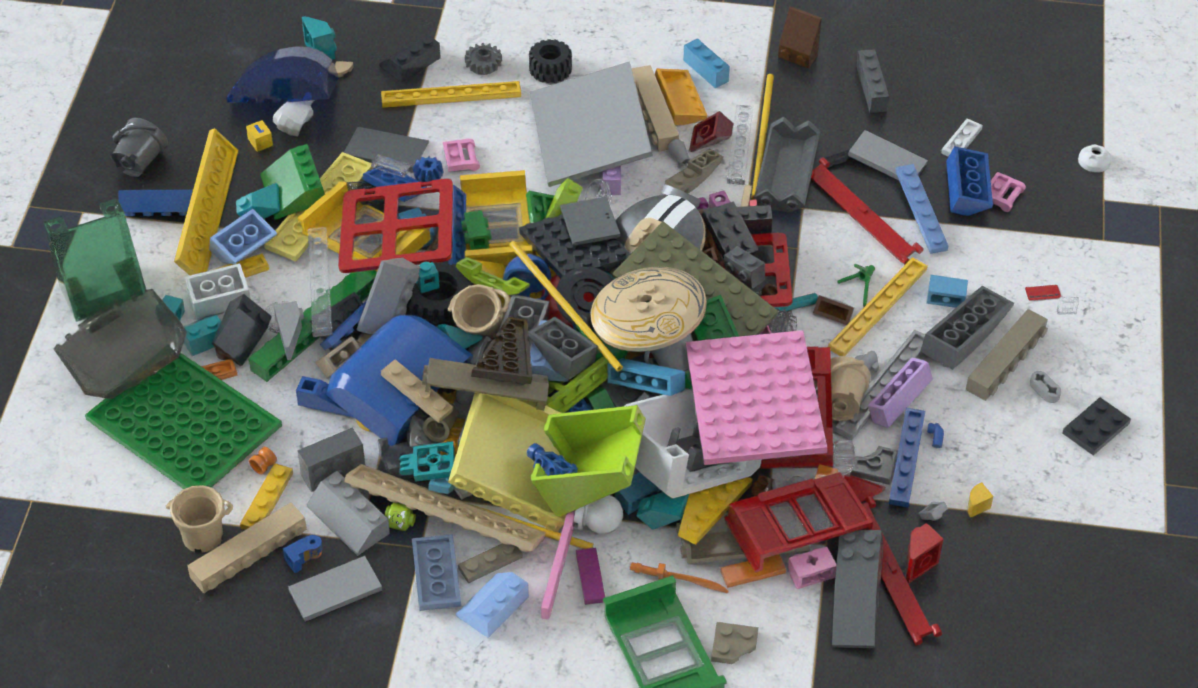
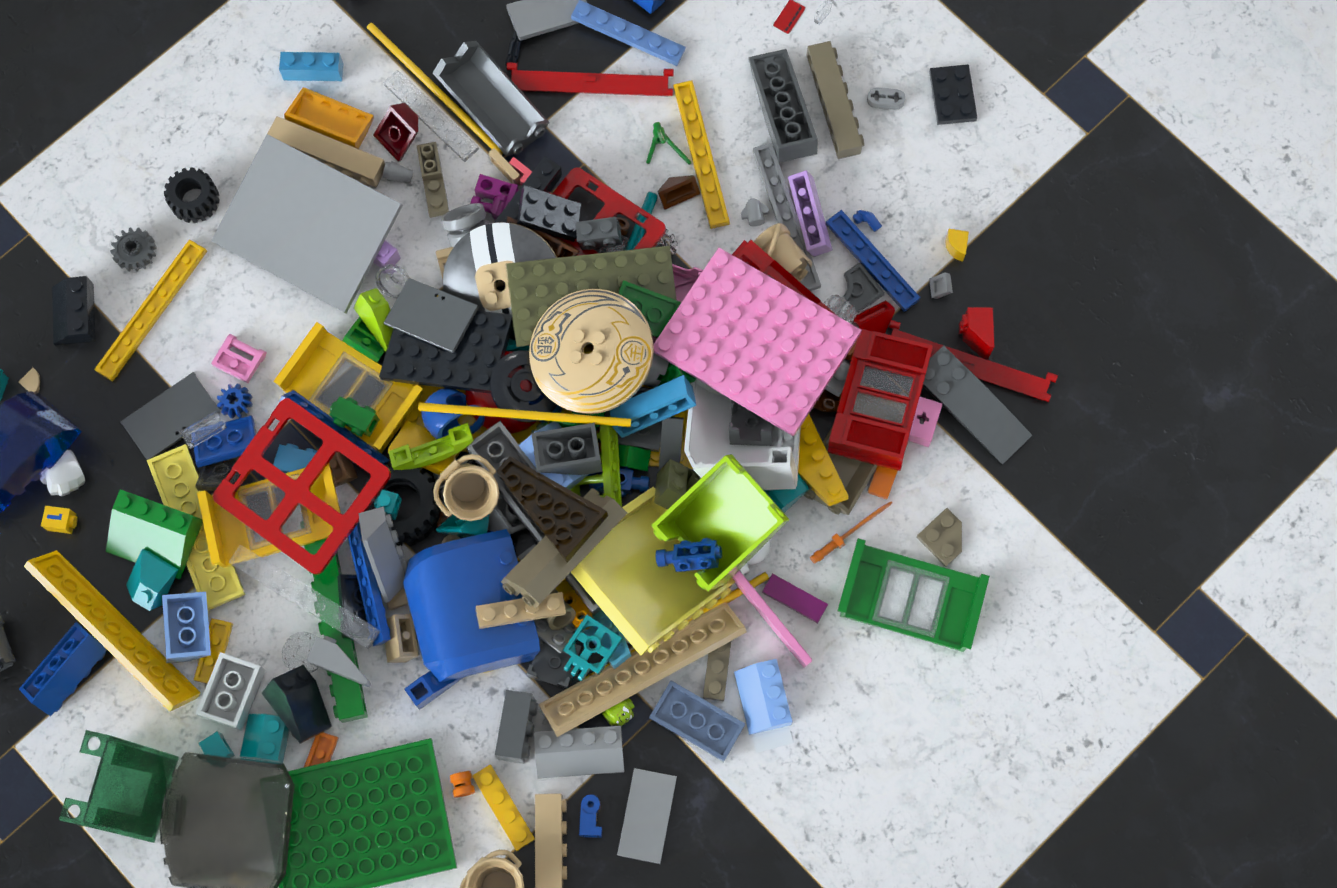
camera: 50 degrees left, 25 degrees up
dark azure brick [926,275,968,308] -> none

